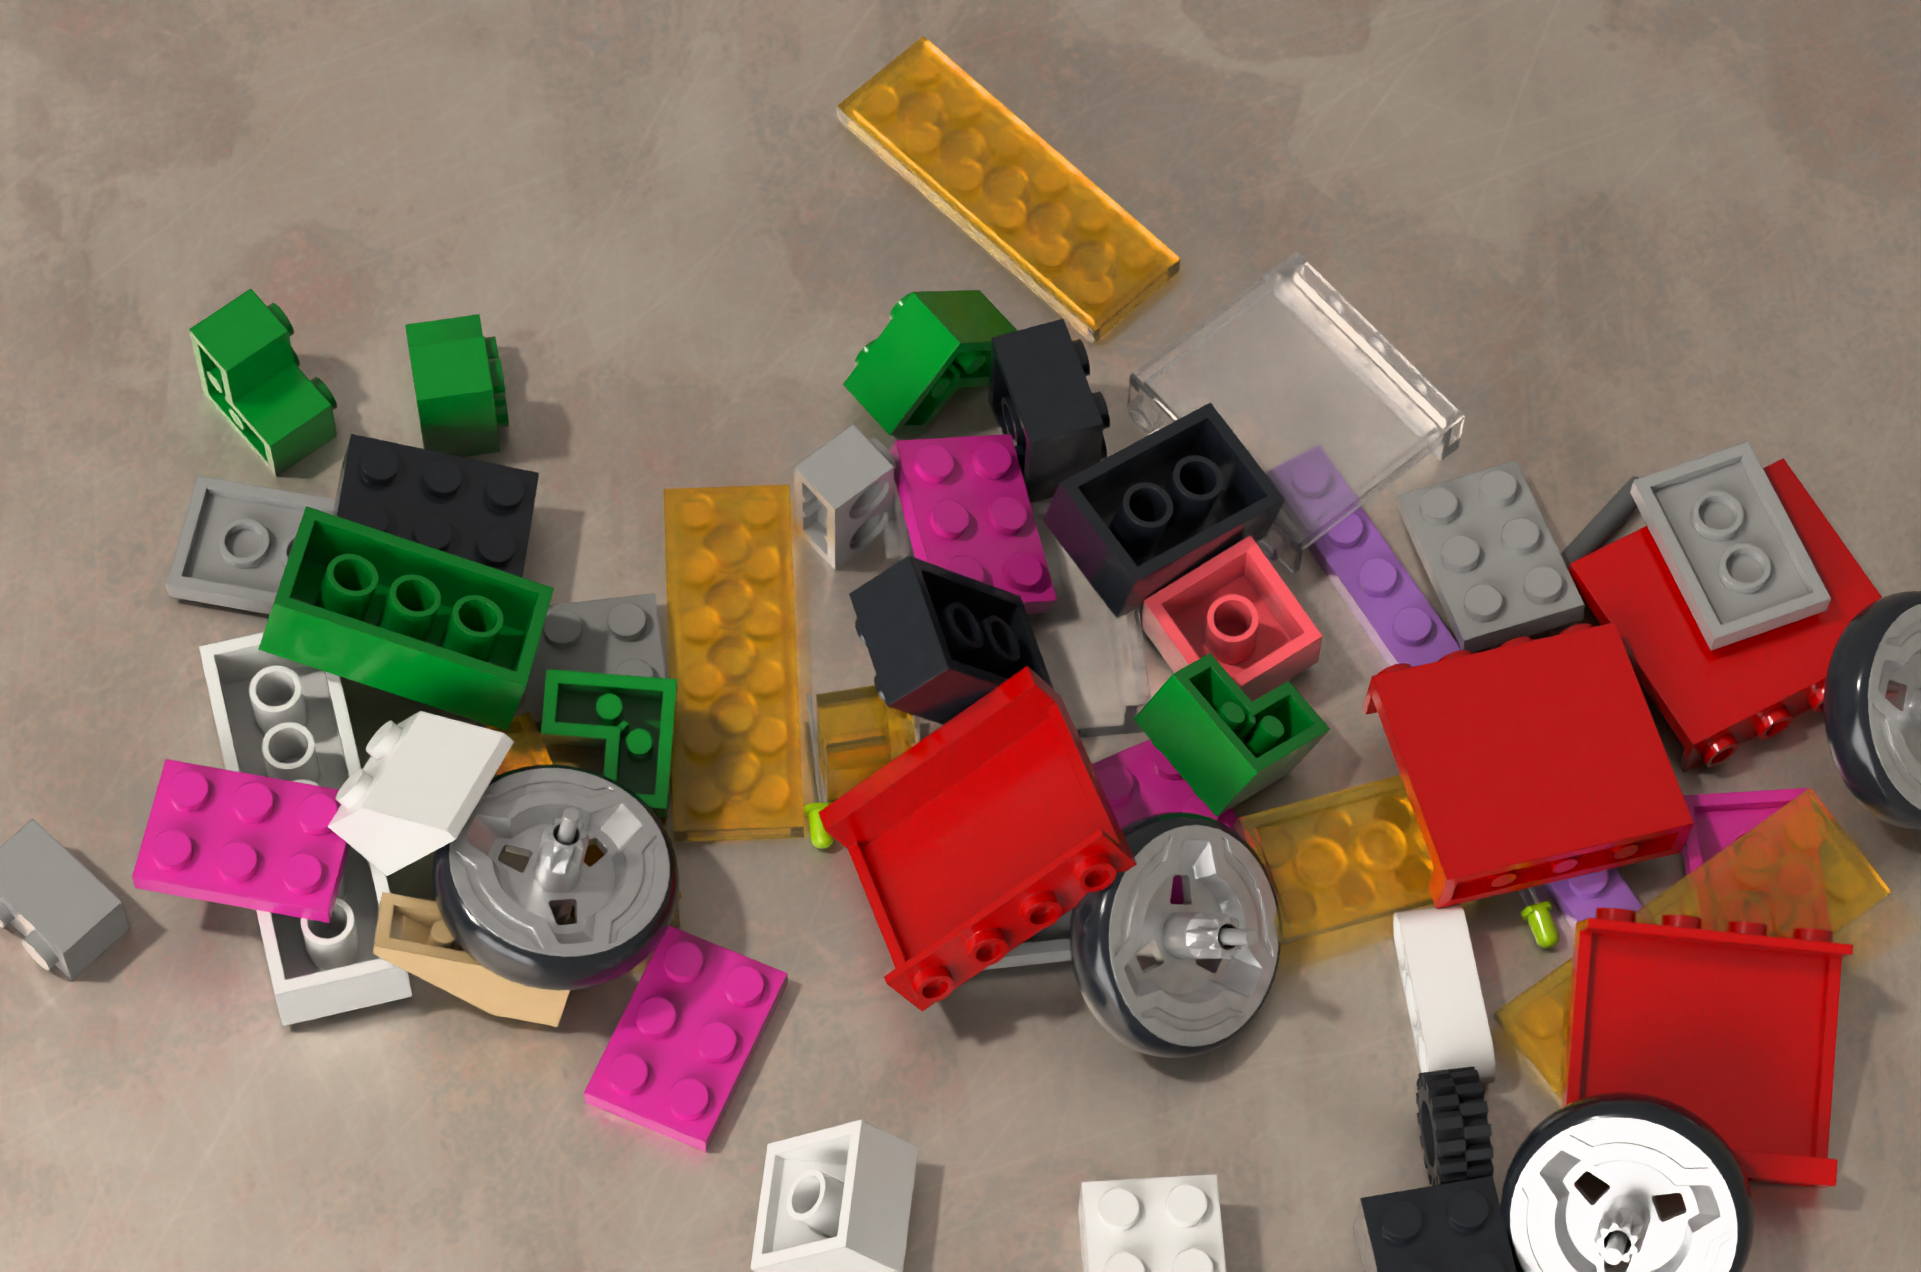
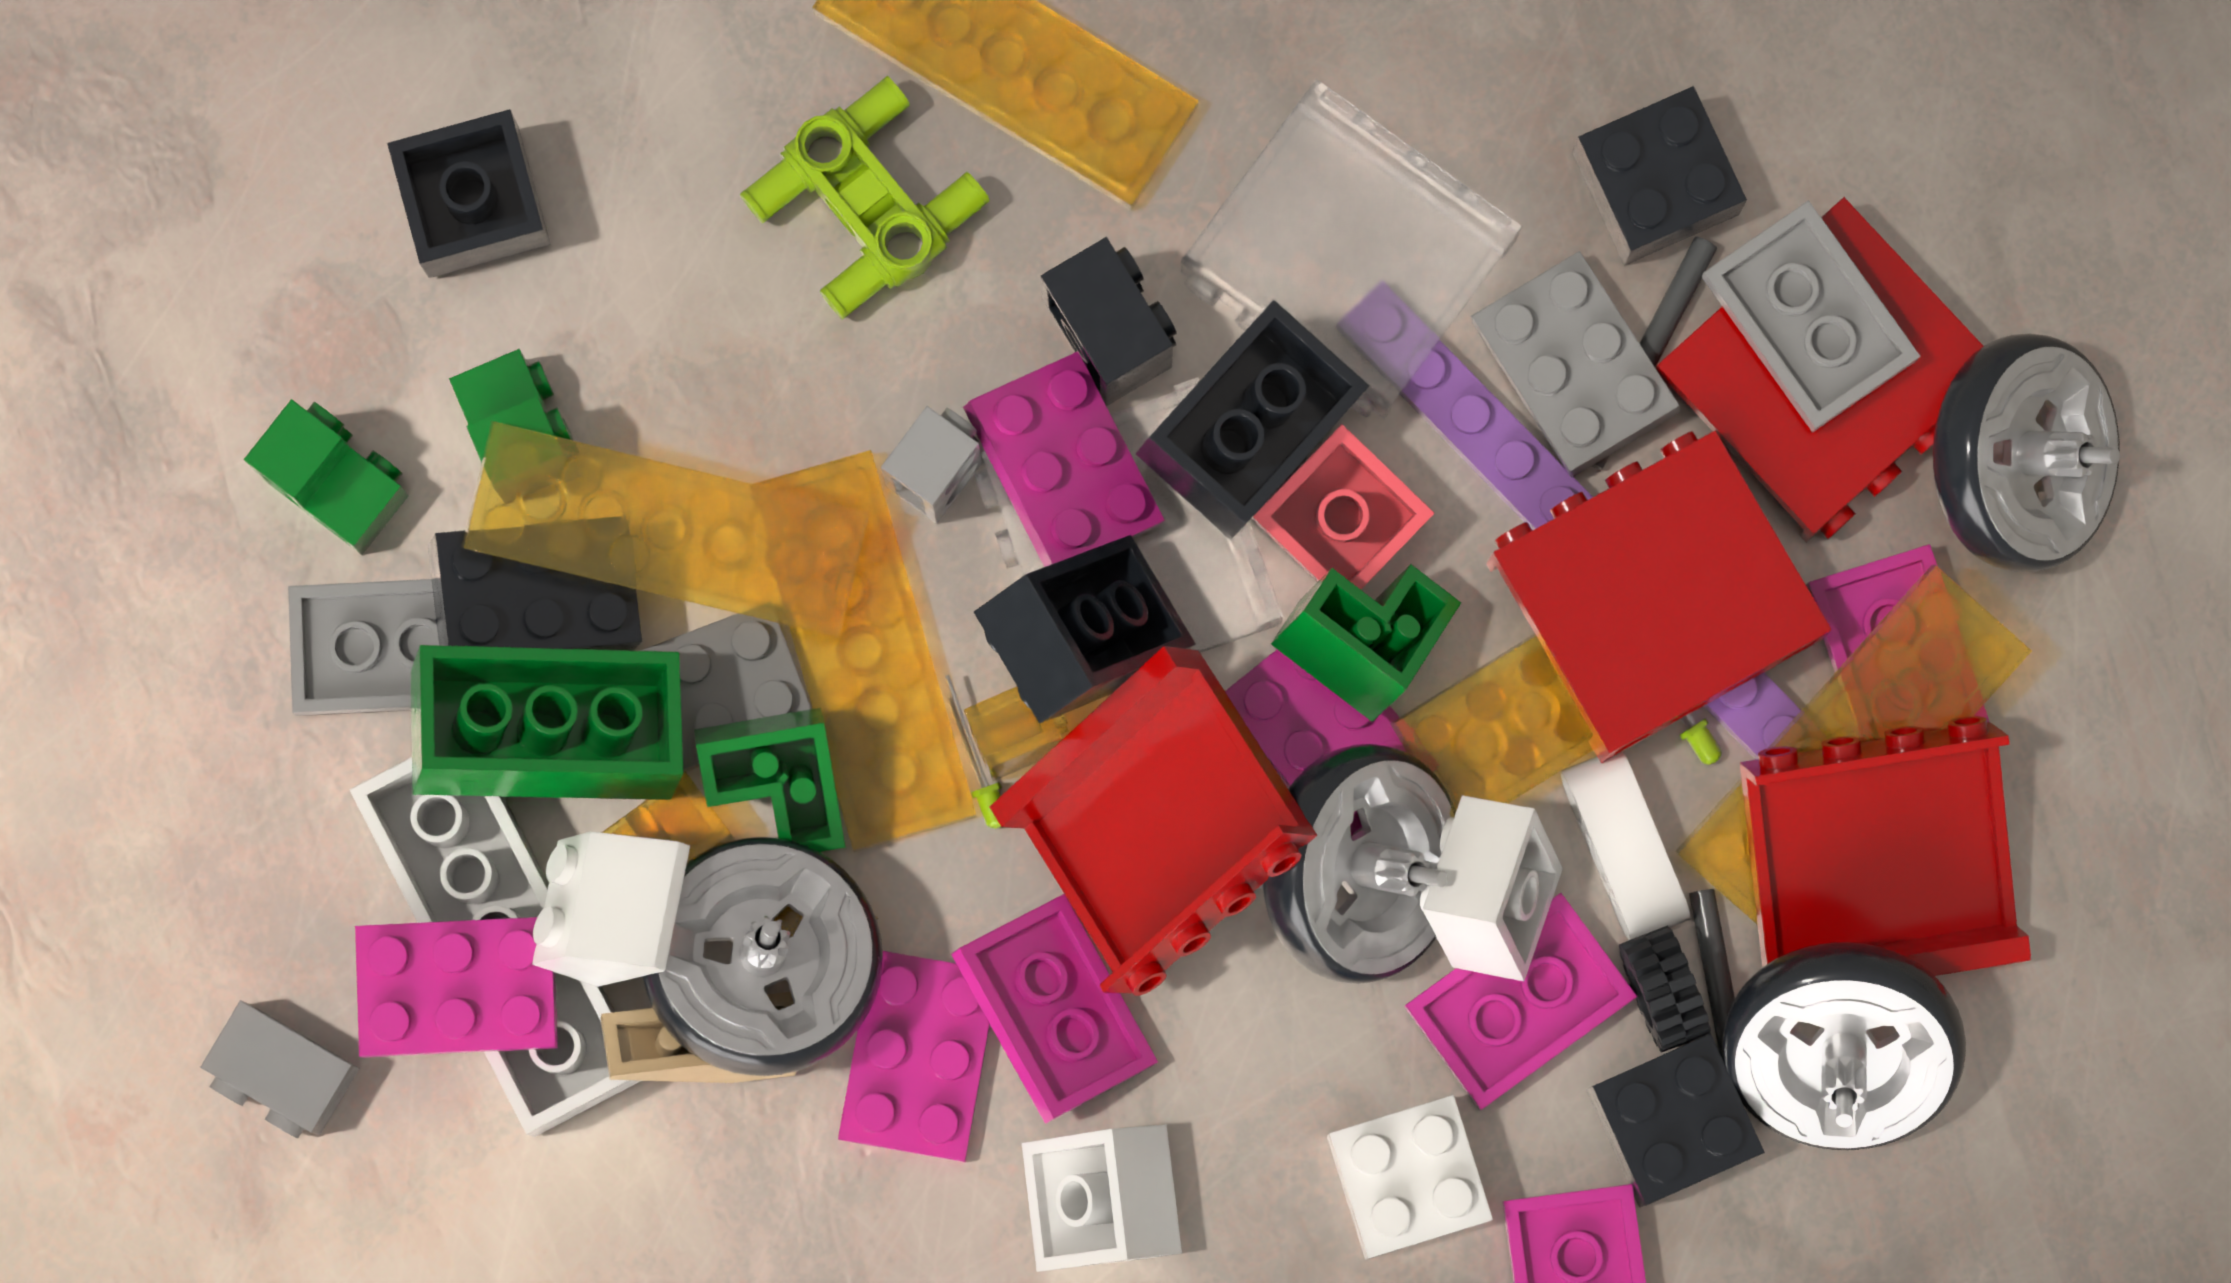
camera: 10 degrees left, 20 degrees up
green brick [843,290,1018,436] -> none
none -> black brick [387,109,551,278]
none -> clear yellow plate [462,421,870,637]
none -> lime piece [740,76,990,320]
none -> dark pink plate [951,894,1158,1124]
none -> dark pink plate [1404,893,1637,1111]
none -> white brick [1420,795,1563,981]
none -> black brick [1572,86,1747,266]
none -> dark grey bar [1689,889,1735,1061]

